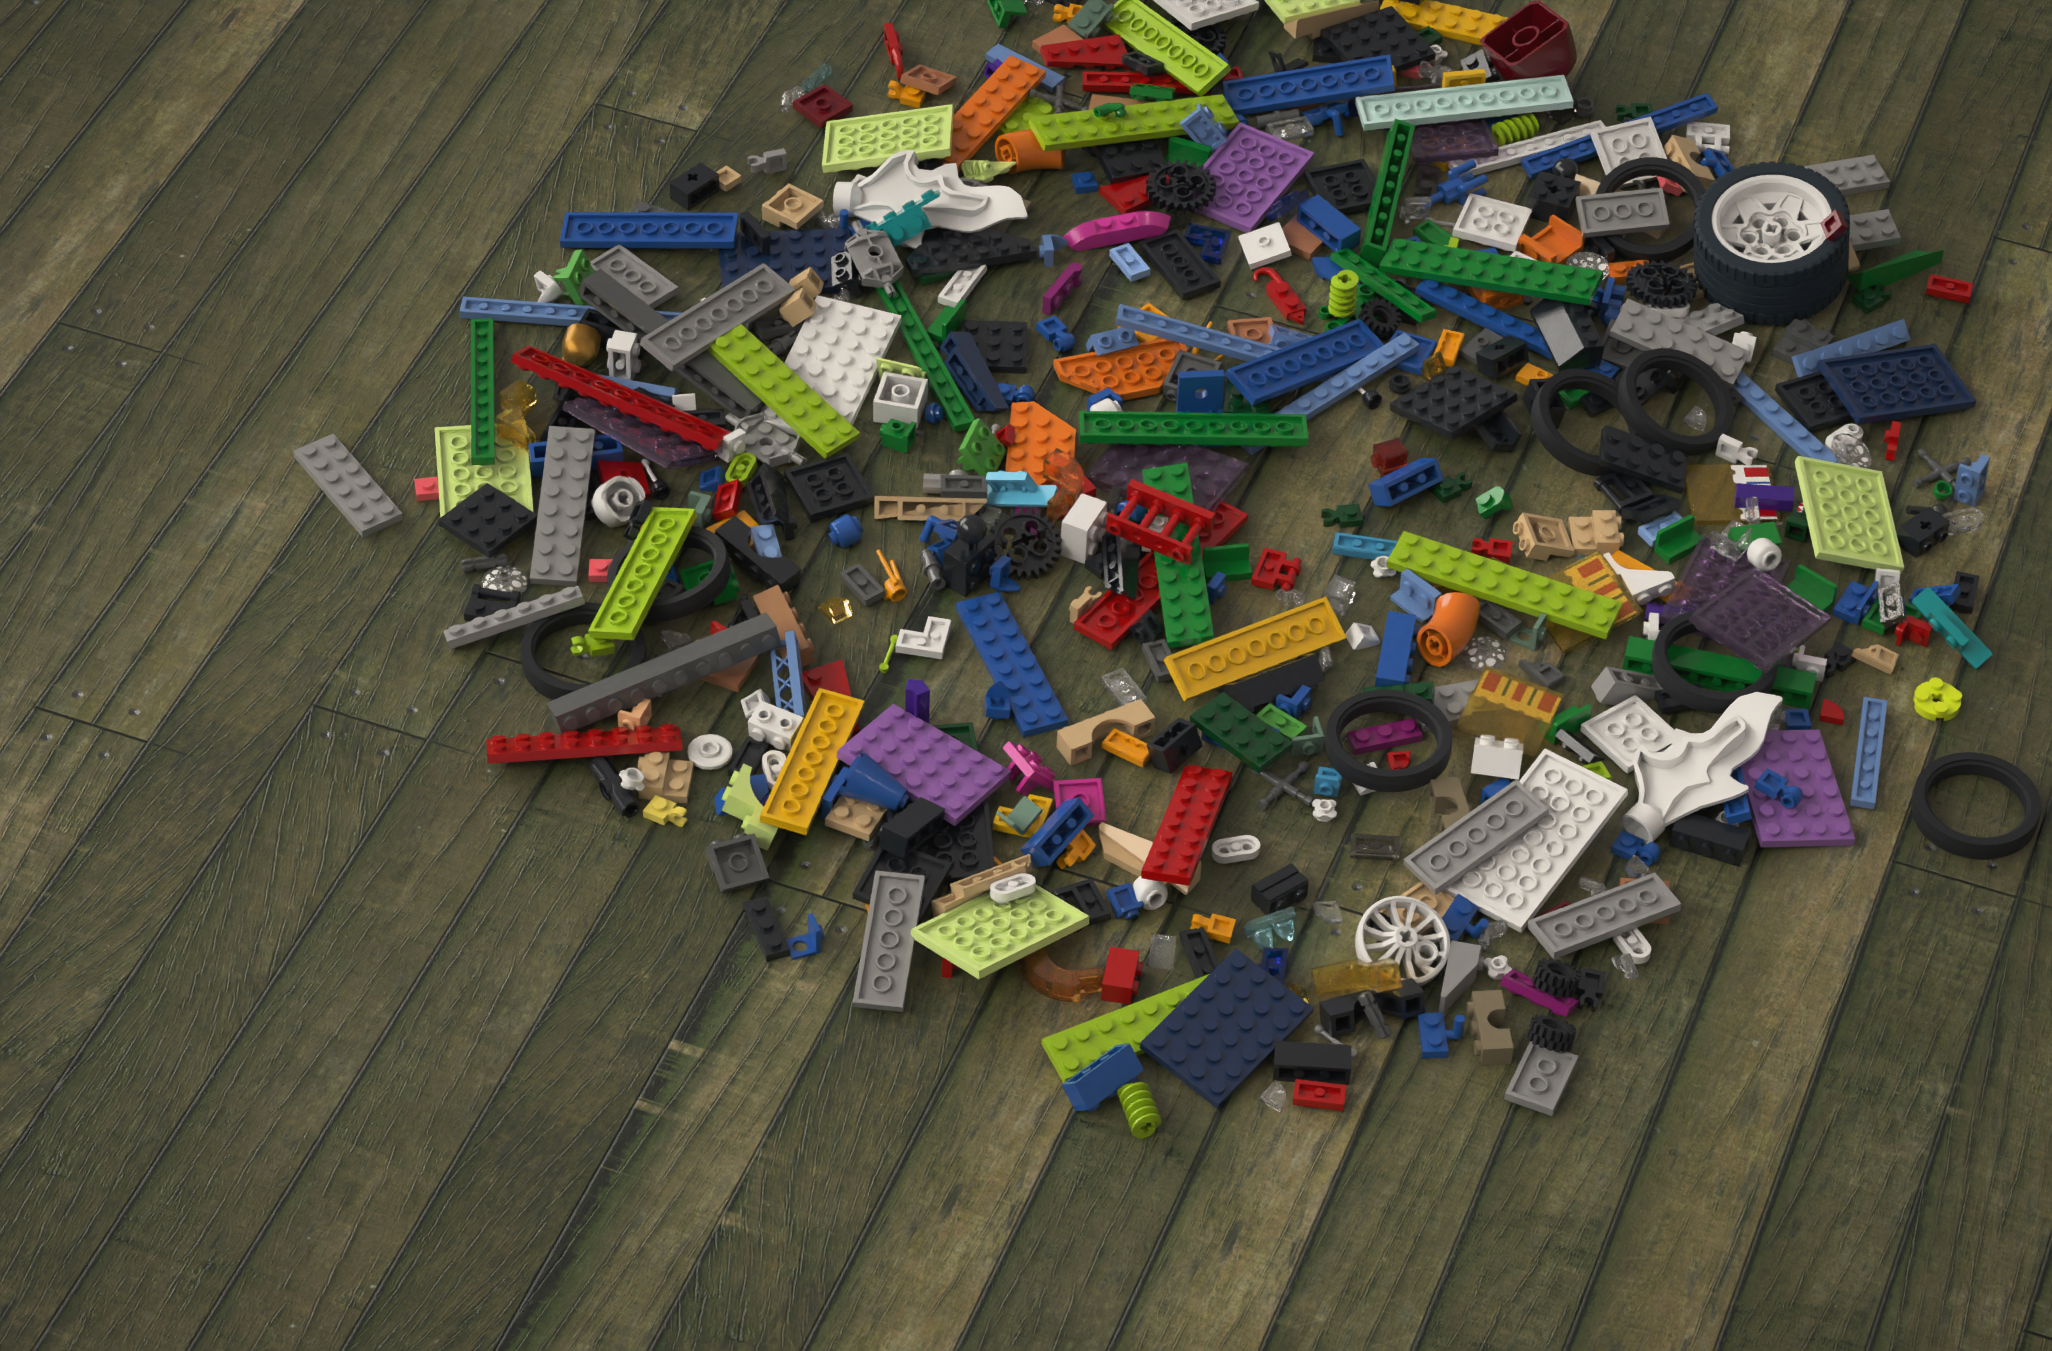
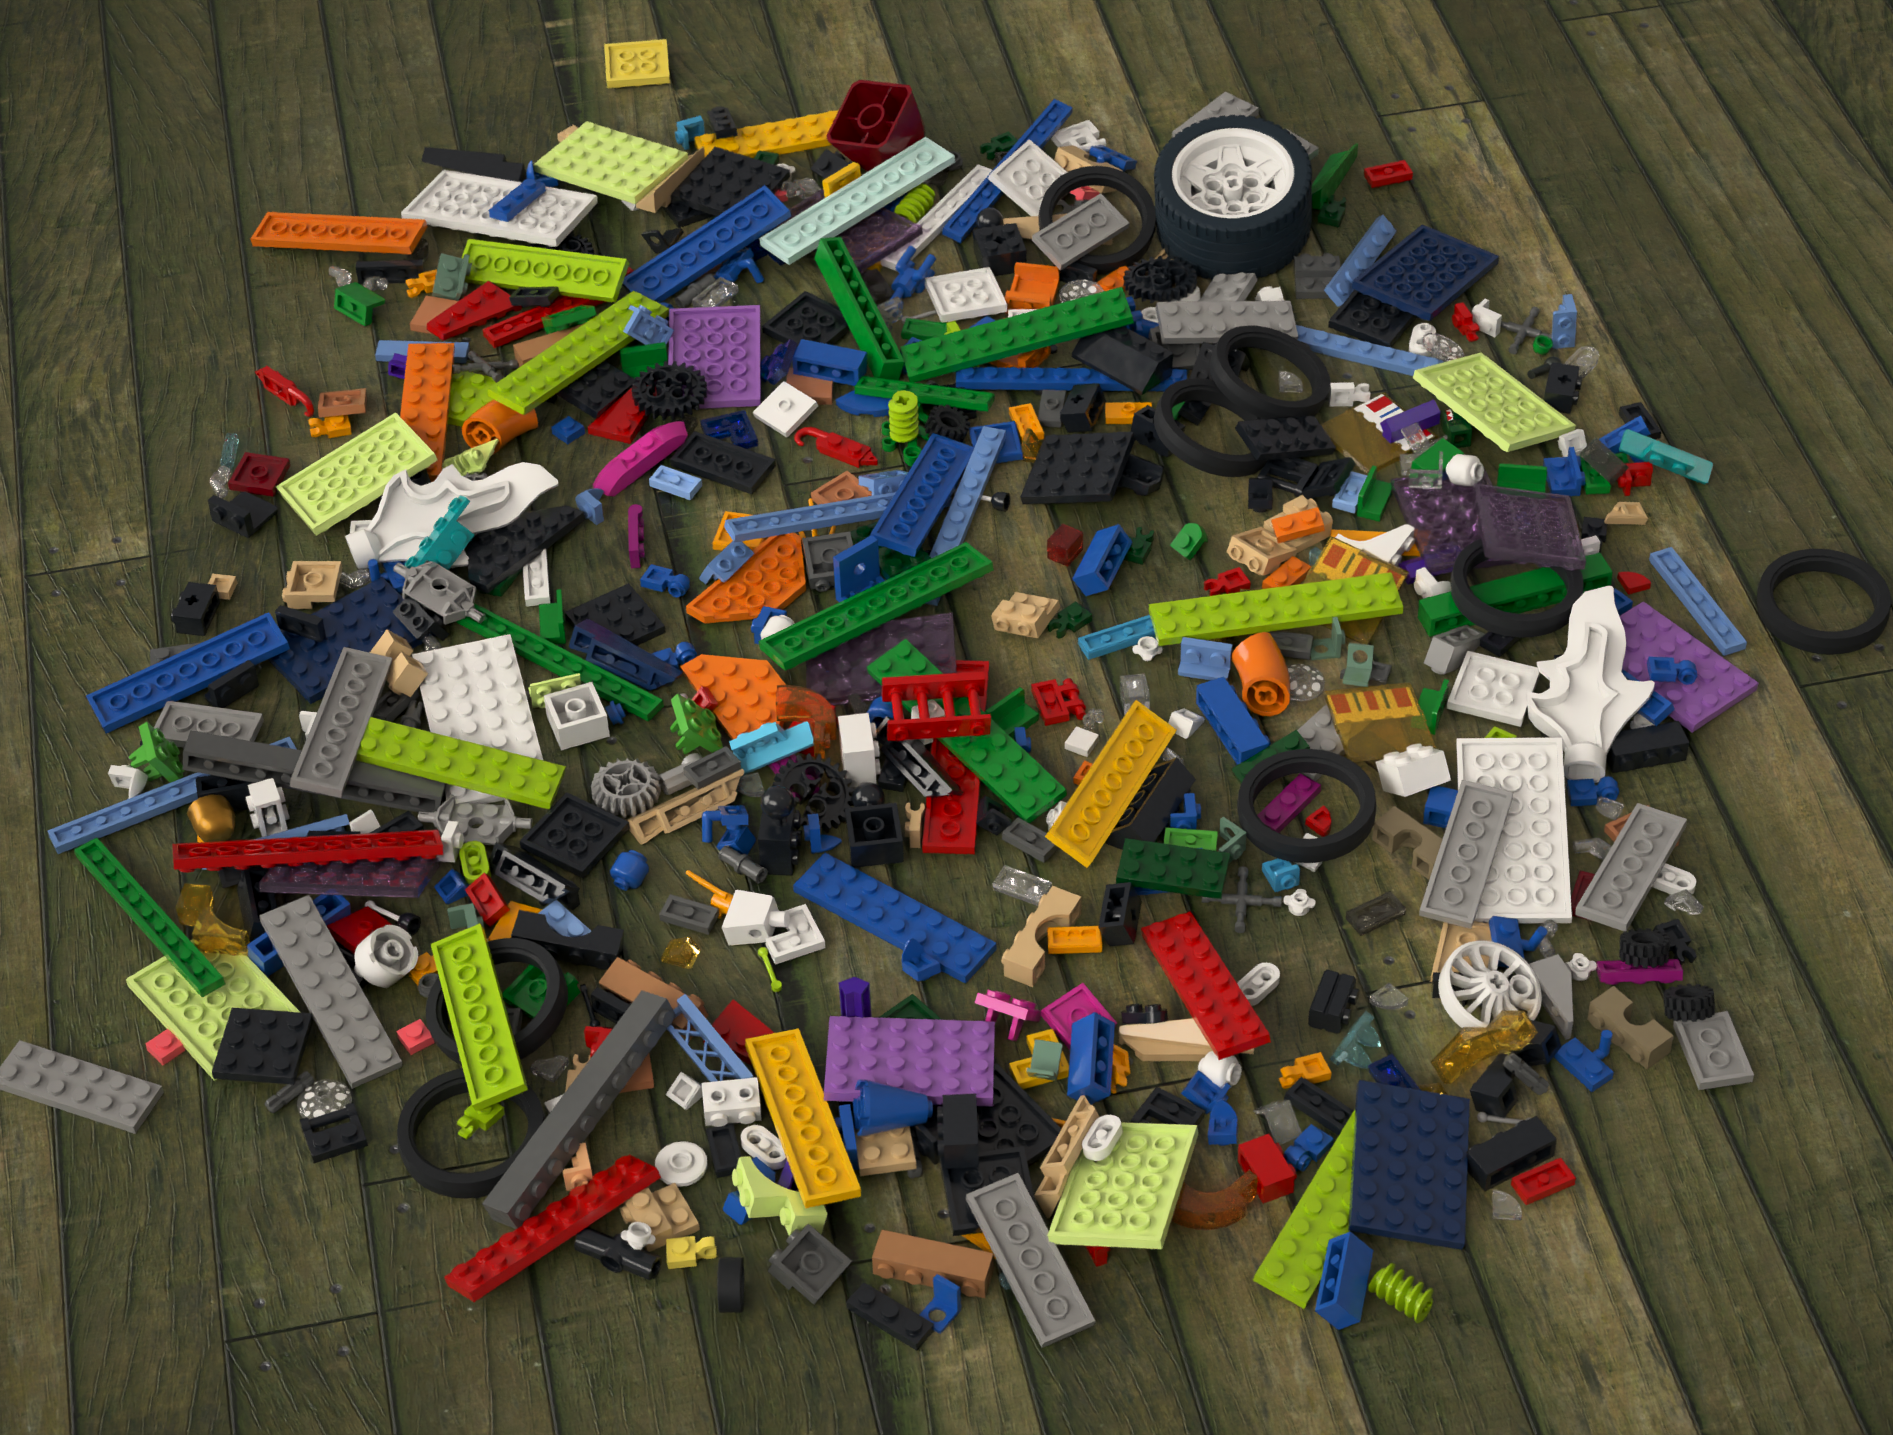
camera: 30 degrees left, 0 degrees up
light grey plate [443,586,585,649] -> none
black plate [623,499,653,541] -> none
light grey plate [748,148,787,174] -> none
green brick [879,419,916,453] -> none
green arm [1093,103,1127,118] -> none
black plate [1389,374,1411,394] -> none
plate [1555,728,1604,765] -> none
dark red plate [1820,209,1848,242] -> none
neon yellow plate [1913,677,1962,721] -> none
none -> black bracket [204,660,259,708]
none -> black bracket [208,491,278,538]
none -> light grey gear [591,757,661,819]
none -> black tyre [717,1257,745,1313]
none -> white torso [722,890,790,945]
none -> black brick [845,782,904,868]
none -> medium nougat brick [872,1230,994,1298]
none -> tan plate [991,592,1060,639]
none -> white tile [1065,726,1099,757]
none -> black plate [1121,1004,1168,1024]
none -> blue plate [1208,1099,1238,1146]
none -> black bracket [1248,478,1273,512]
none -> orange plate [1262,556,1312,589]
none -> orange plate [1271,507,1325,543]
none -> blue plate [1284,1124,1334,1172]
none -> sand green bracket [1343,643,1374,687]
none -> white bracket [1471,299,1502,337]

